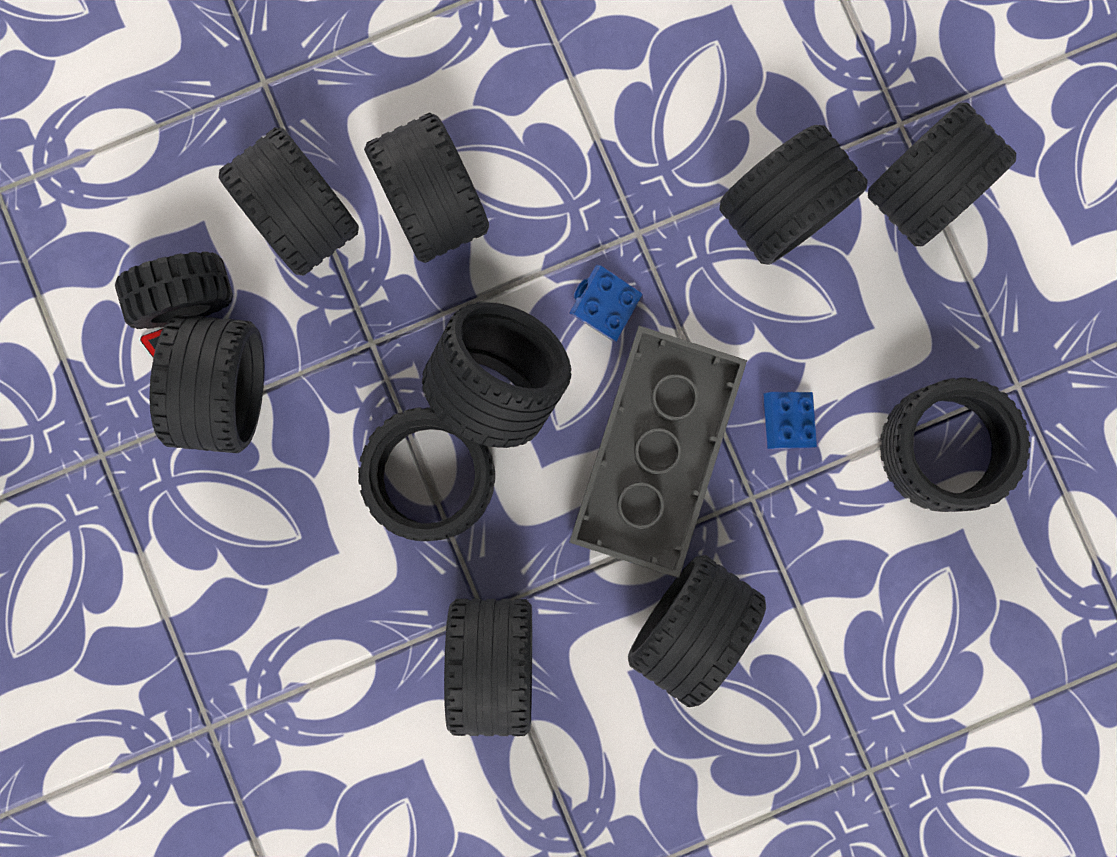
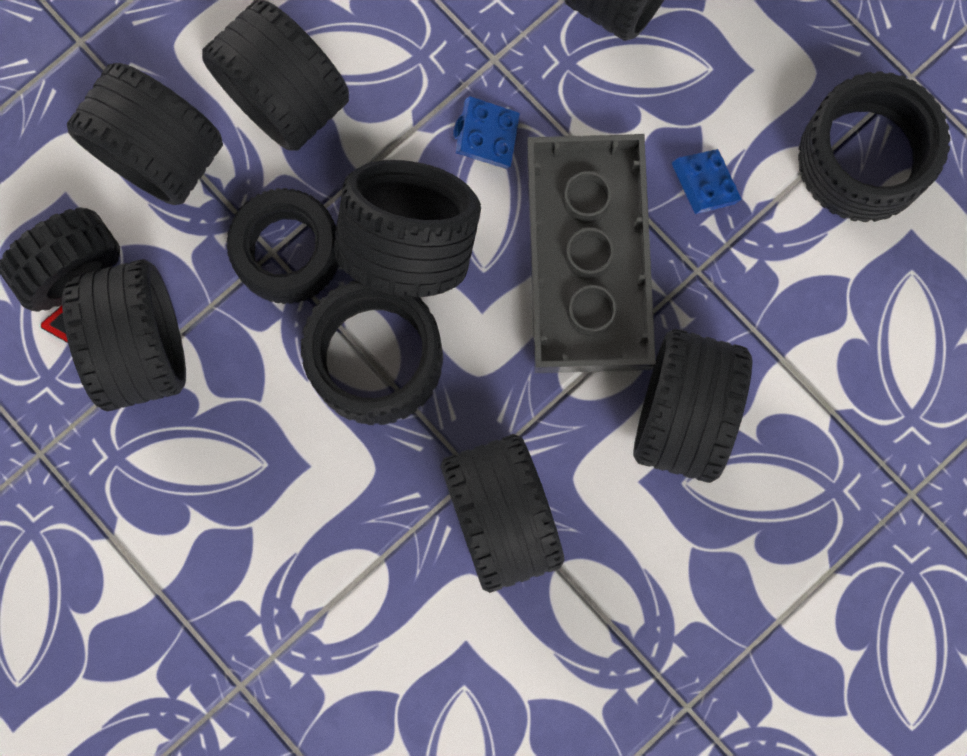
camera: 15 degrees left, 5 degrees down
none -> black tyre [226,188,339,304]

